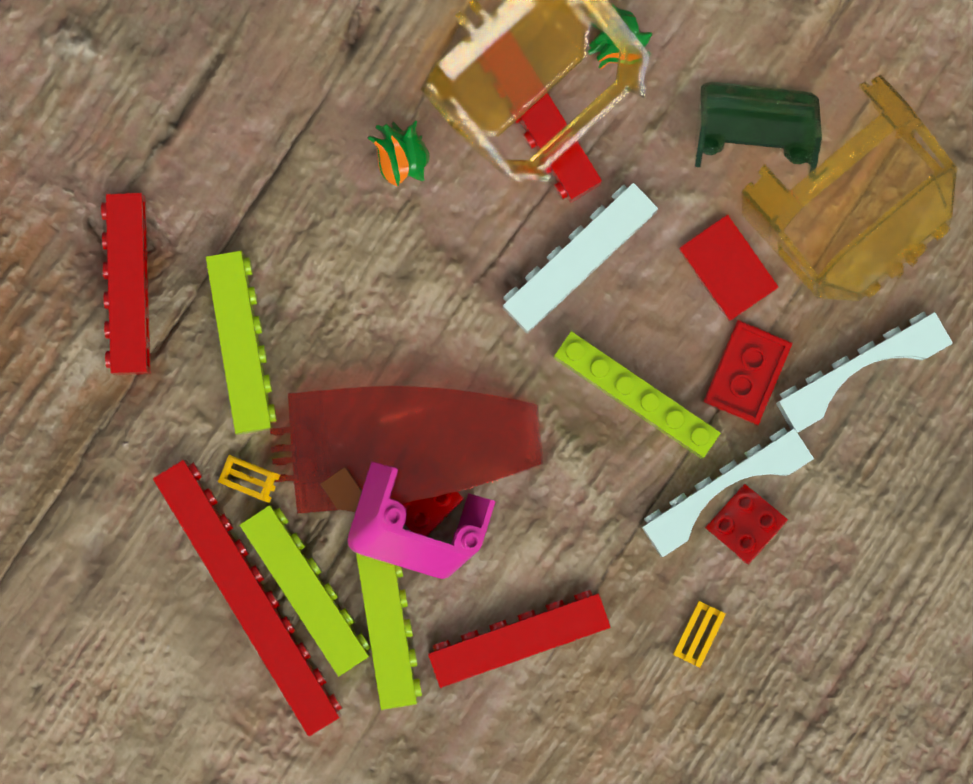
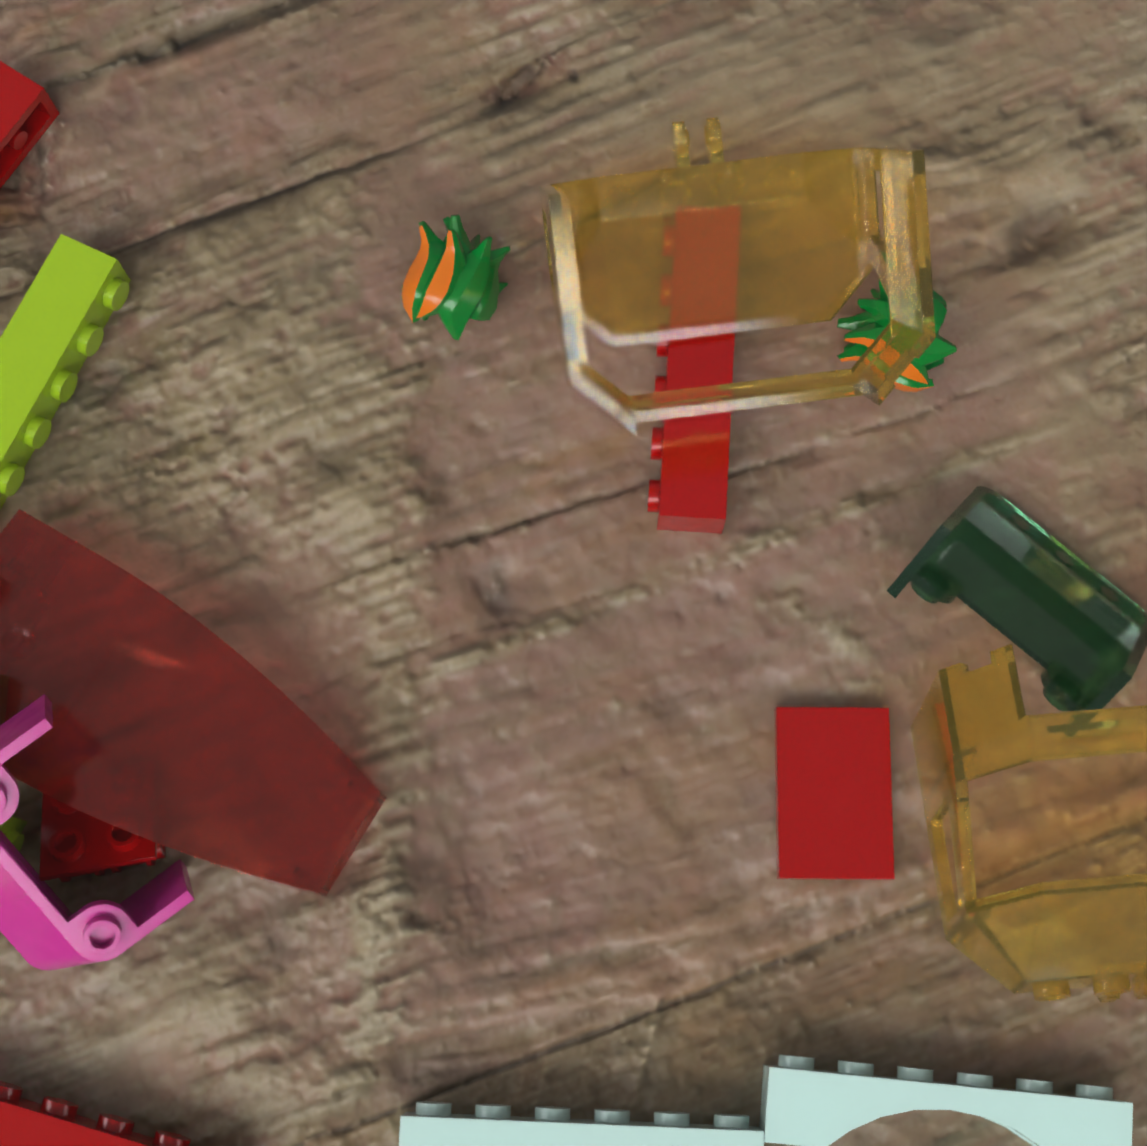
camera: 35 degrees right, 10 degrees down
light aqua brick [503,183,658,334] -> none
lime brick [553,331,721,459] -> none
red tile [702,320,793,426] -> none

